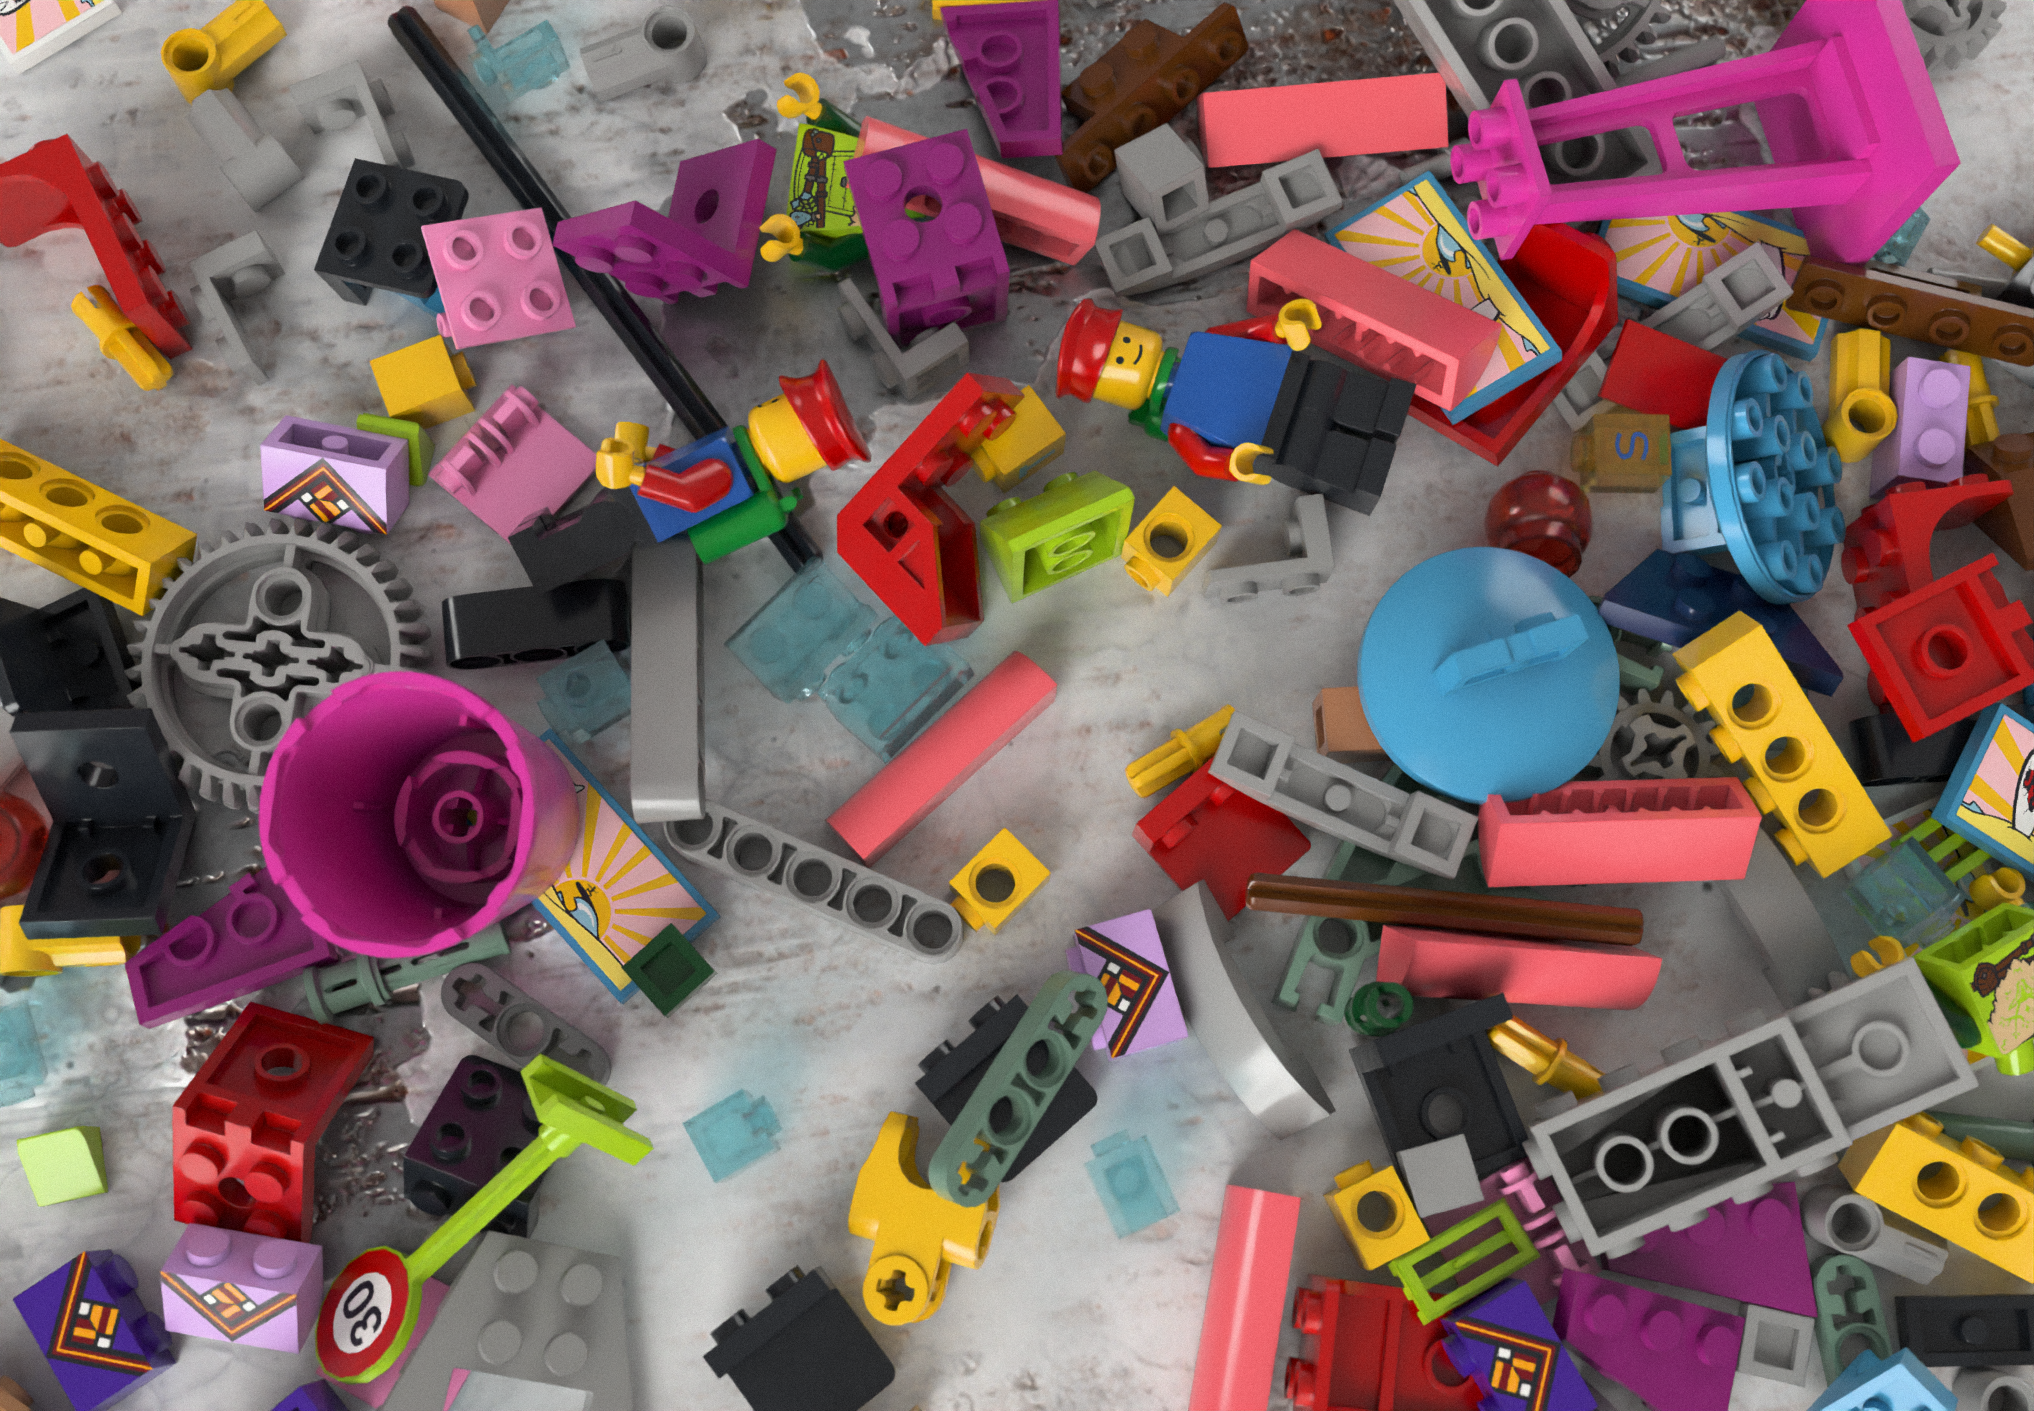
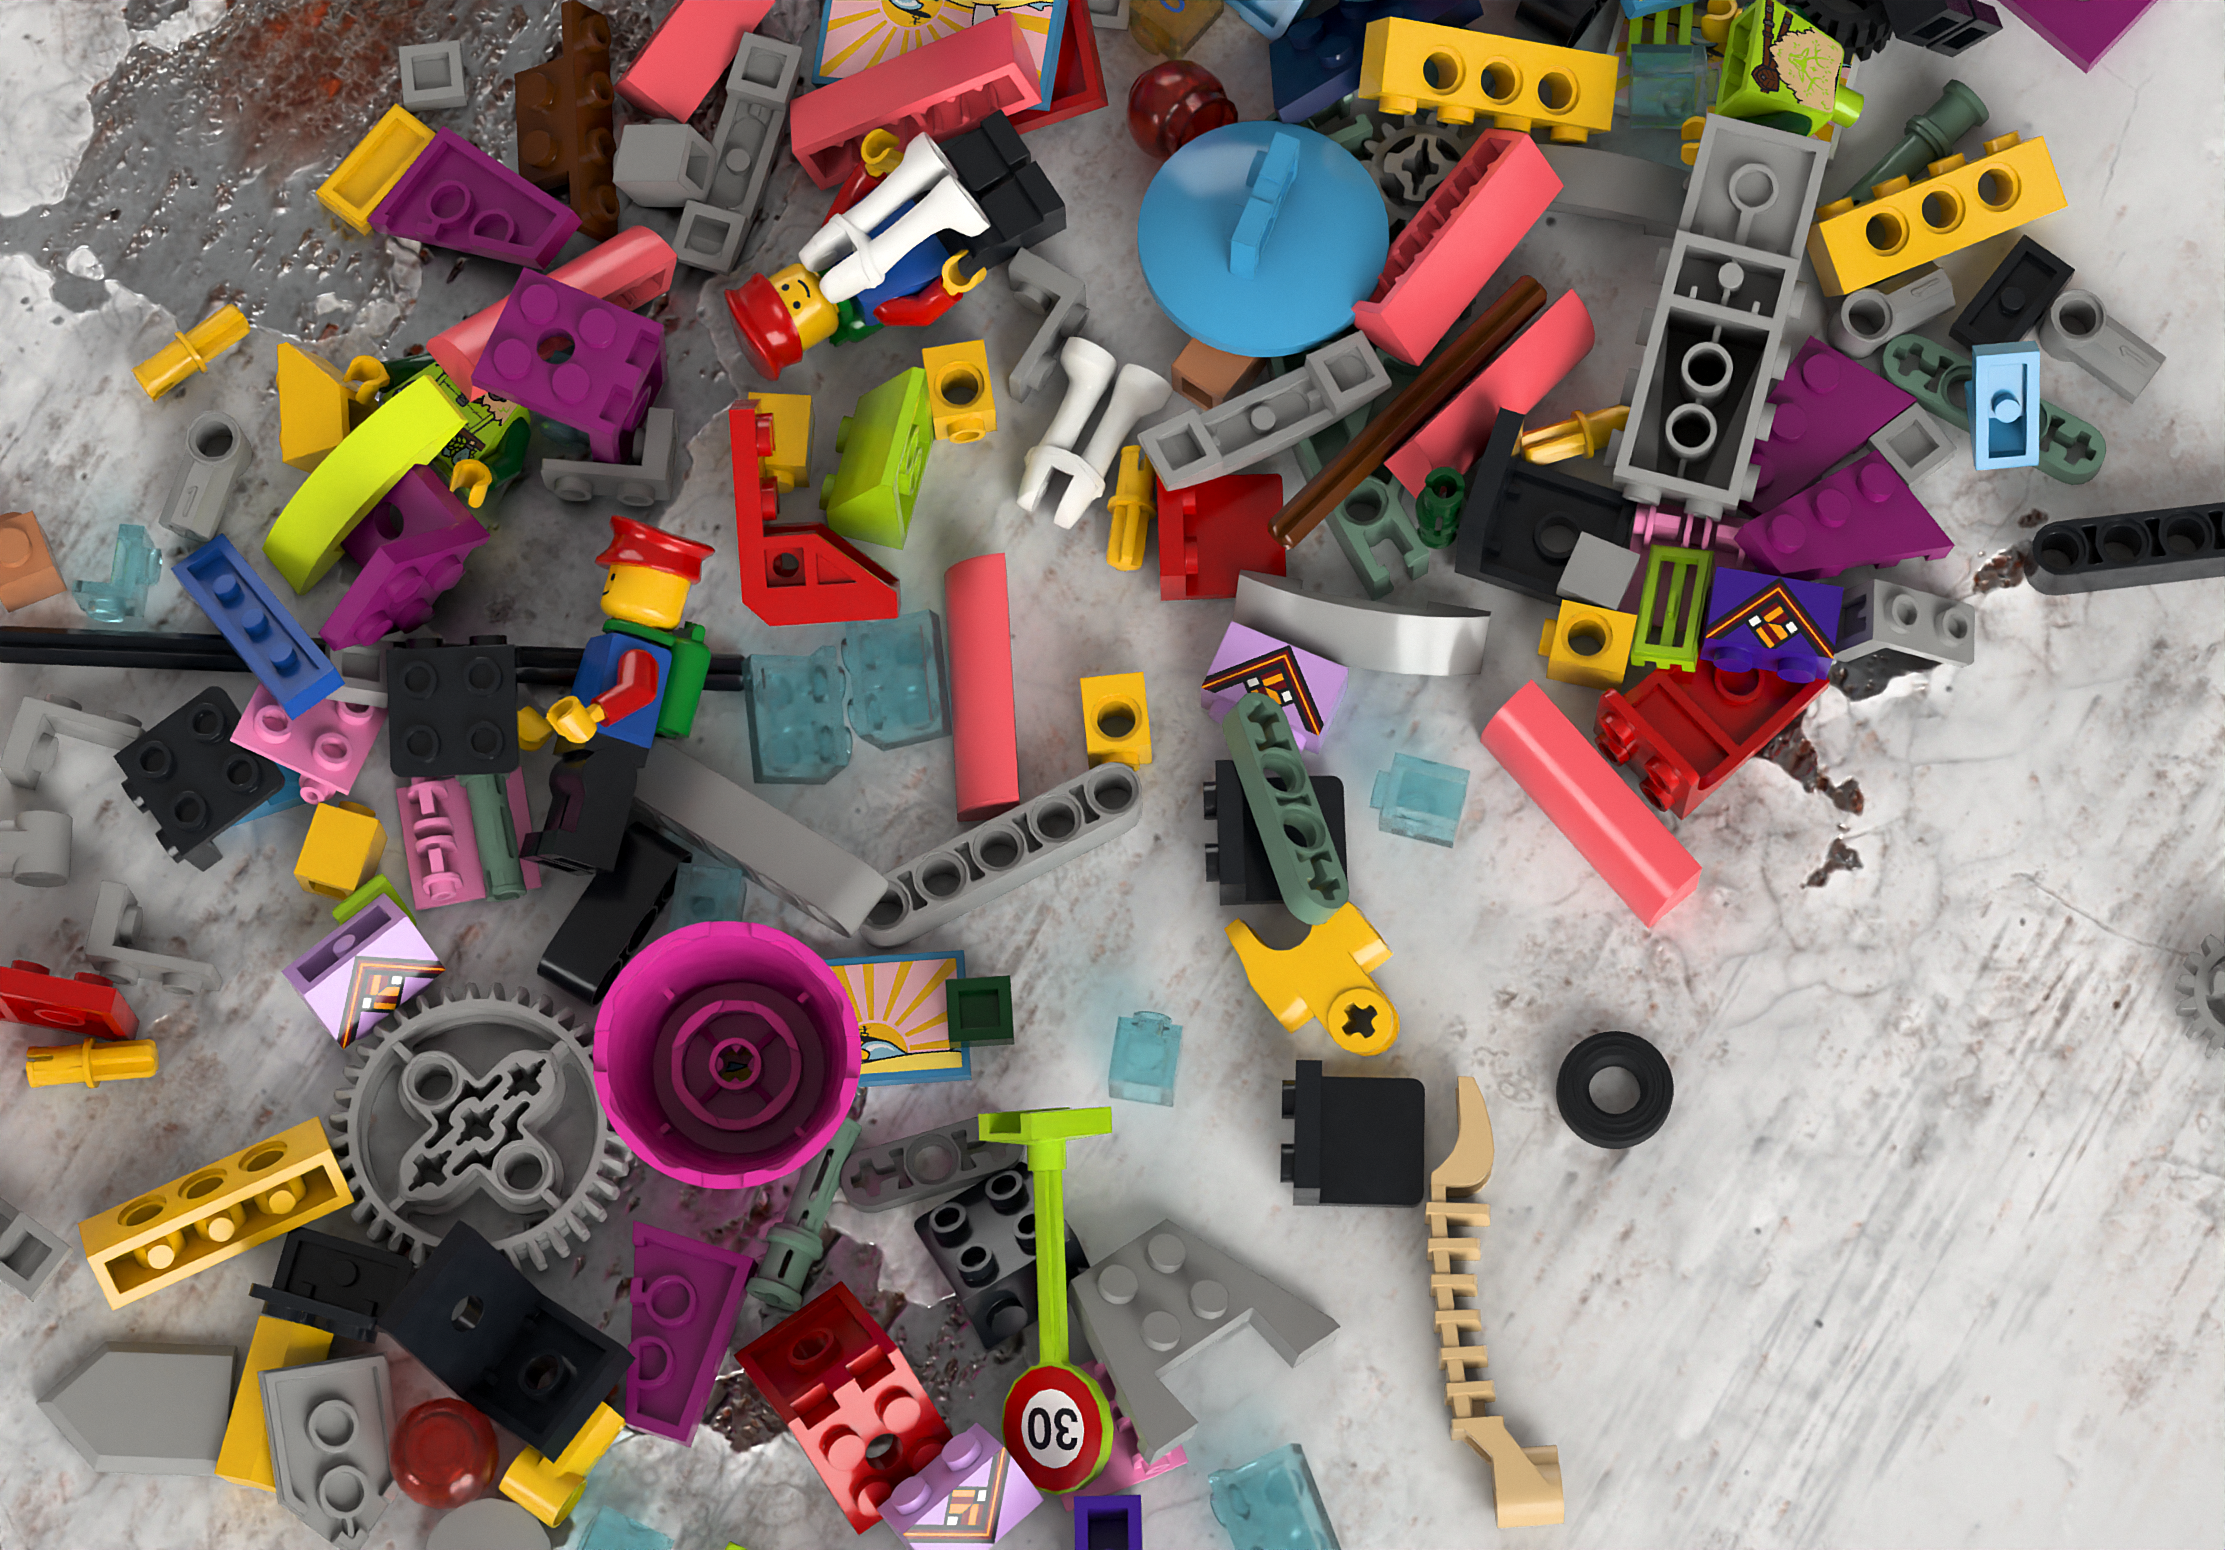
camera: 45 degrees left, 5 degrees down
none -> blue plate [171,533,345,721]
none -> neon yellow slope [262,375,468,596]
none -> yellow slope [276,342,379,474]
none -> light grey tile [324,640,394,708]
none -> black bracket [386,635,525,778]
none -> sand green pin [455,773,527,902]
none -> white piece [798,131,991,304]
none -> white piece [1016,337,1173,530]

